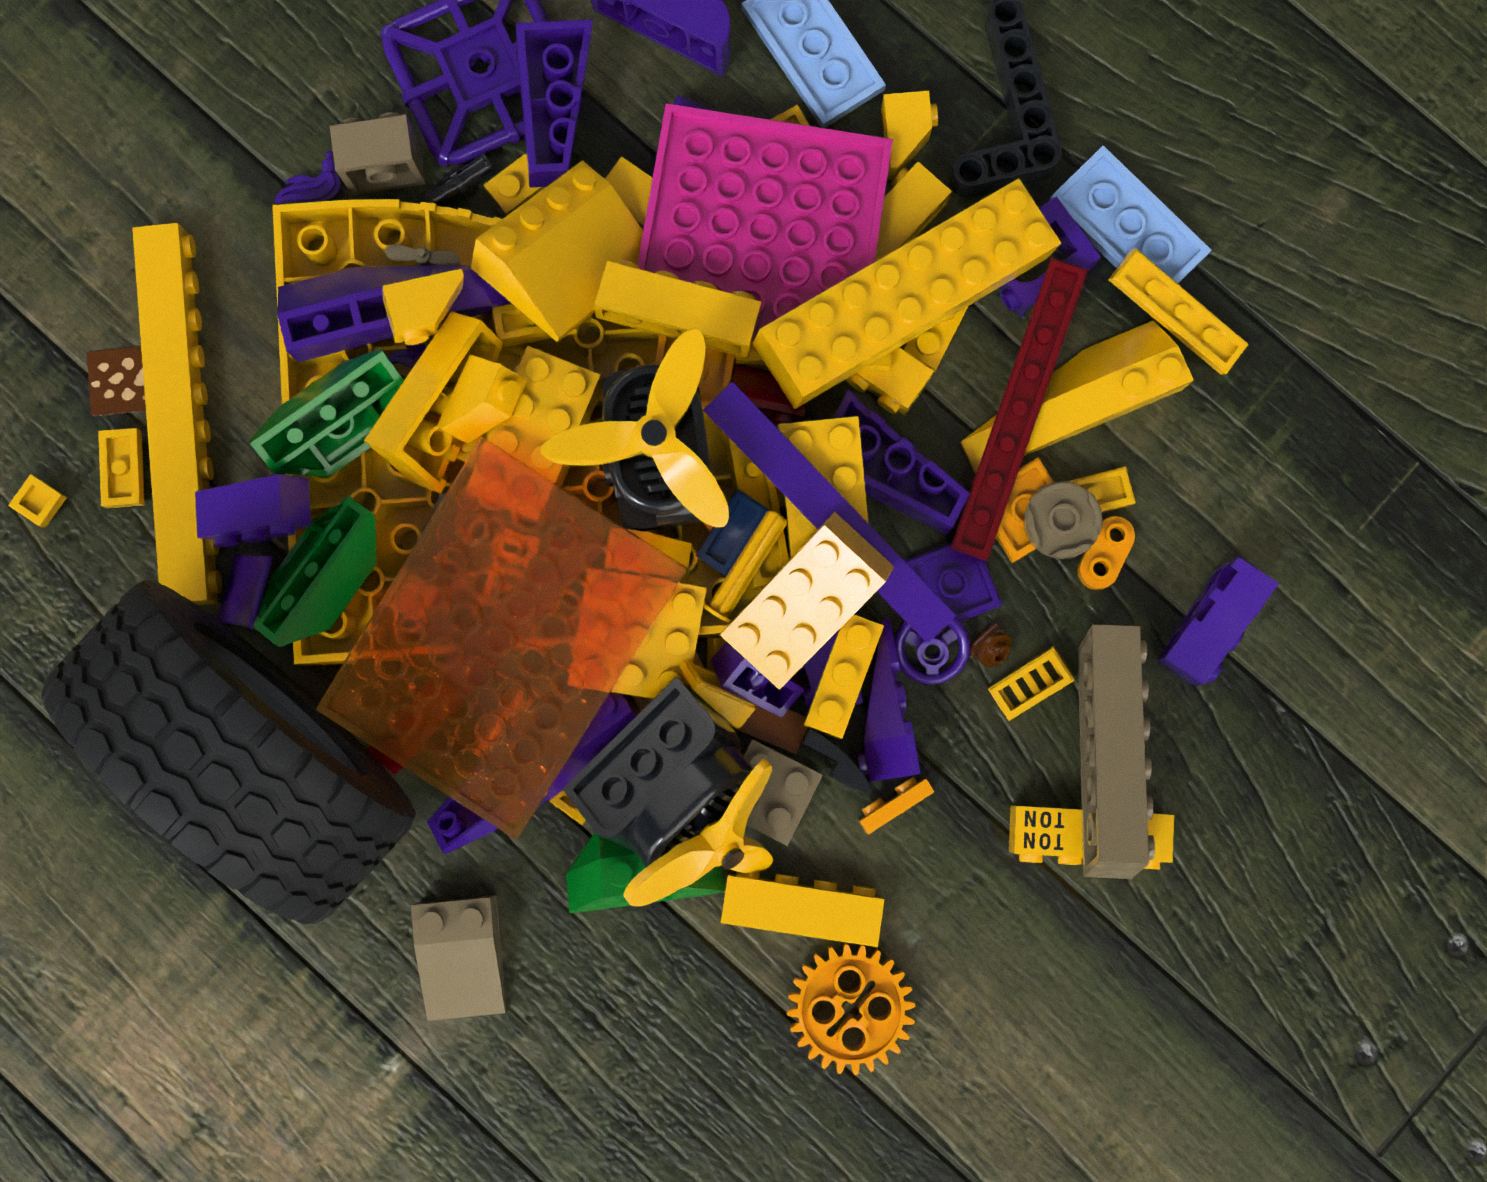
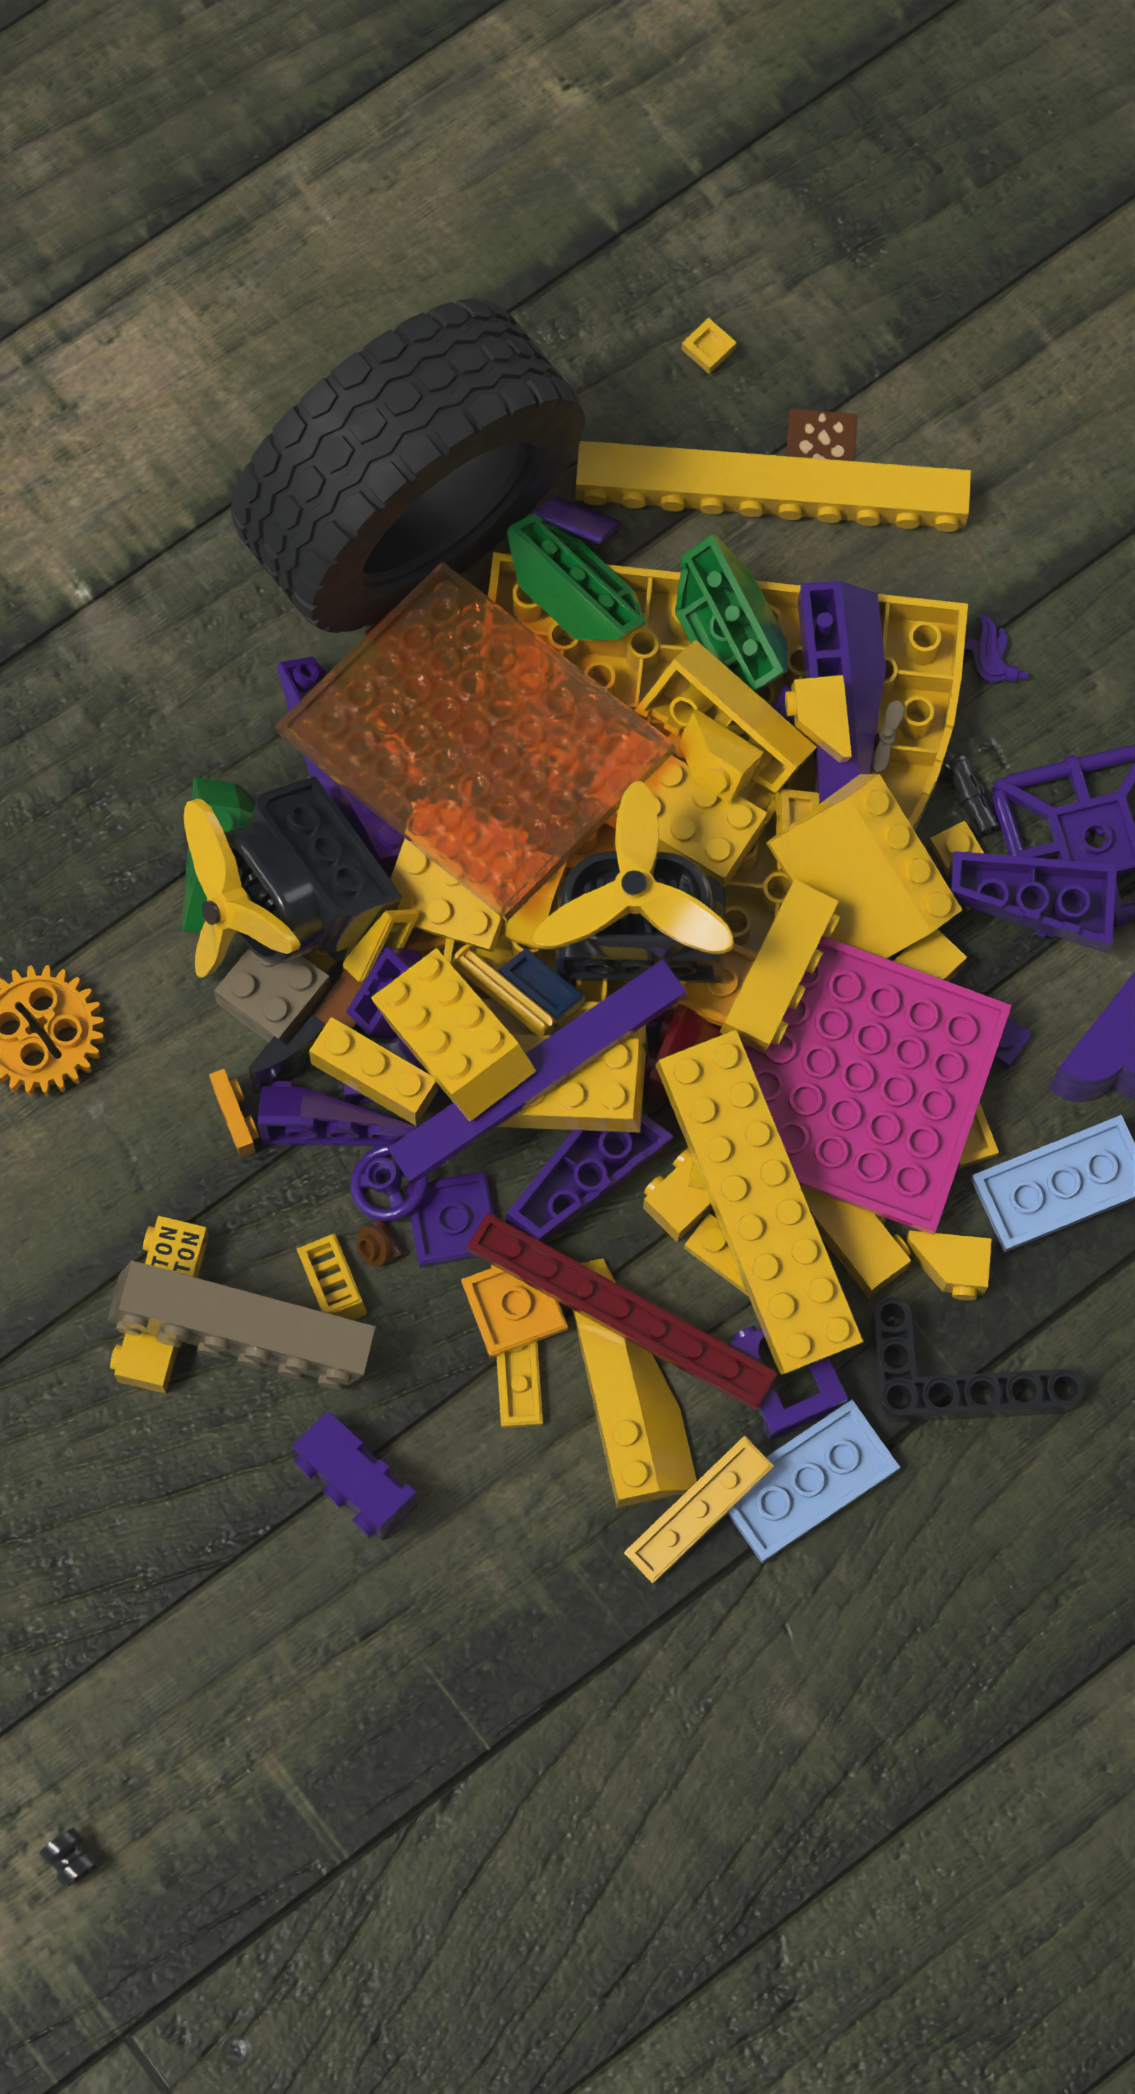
camera: 95 degrees right, 10 degrees down
yellow plate [98,428,145,508] -> none
dark purple wedge [195,474,311,547] -> none
dark tan brick [329,112,426,195] -> none
dark tan slope [411,894,506,1021] -> none
yellow brick [721,871,885,947] -> none
dark tan tile [1023,481,1103,559] -> none
light orange plate [1077,516,1135,590] -> none

